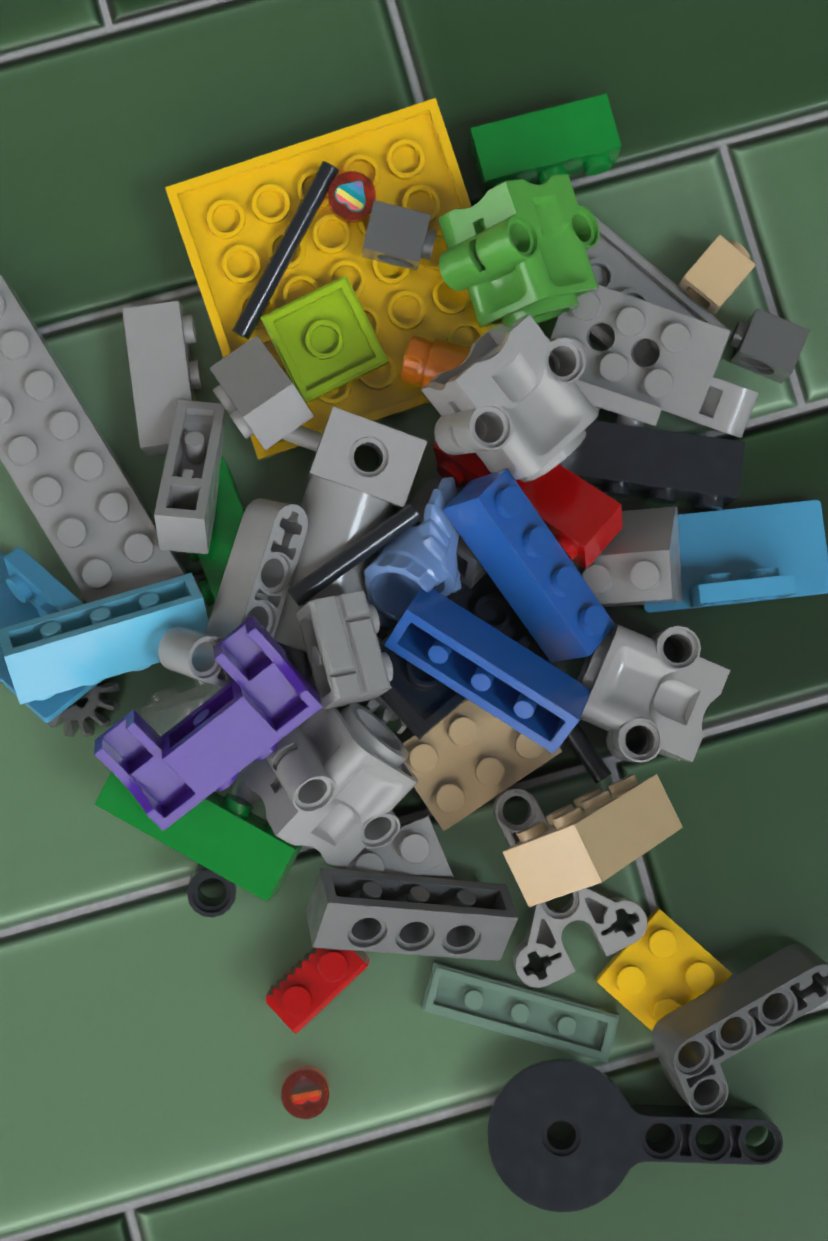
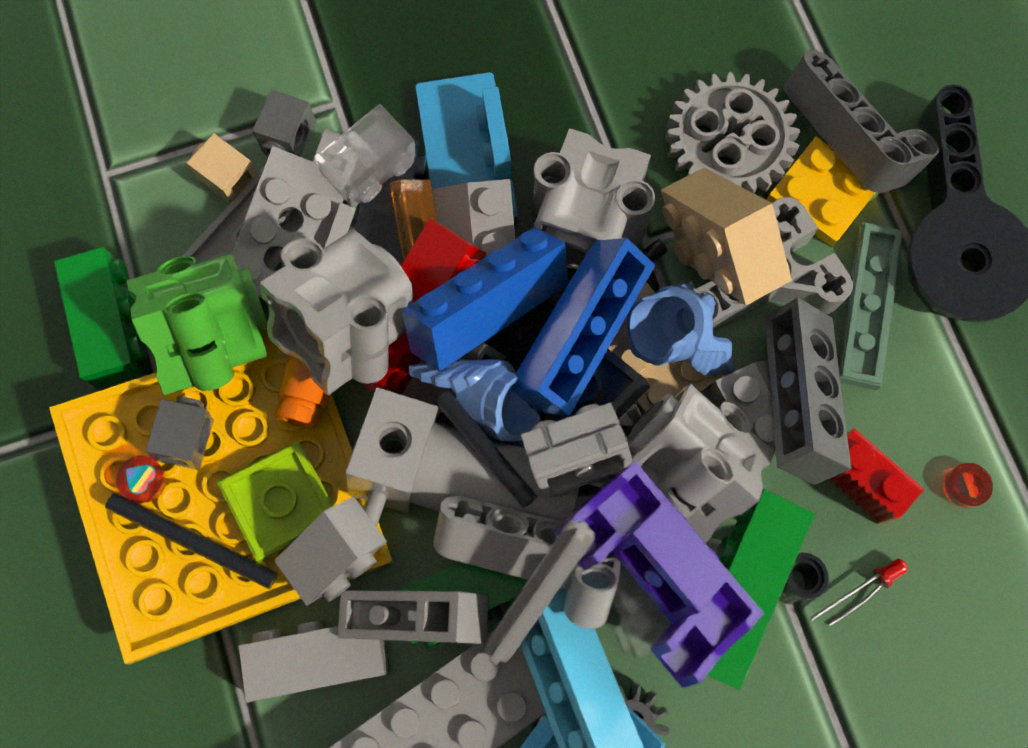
camera: 90 degrees left, 10 degrees down
none -> clear brick [315,104,416,208]
none -> clear orange tile [390,180,438,261]
none -> light grey axle [484,520,594,664]
none -> medium blue helmet [627,281,734,377]
none -> light grey gear [666,72,800,193]
none -> piece [810,558,908,626]

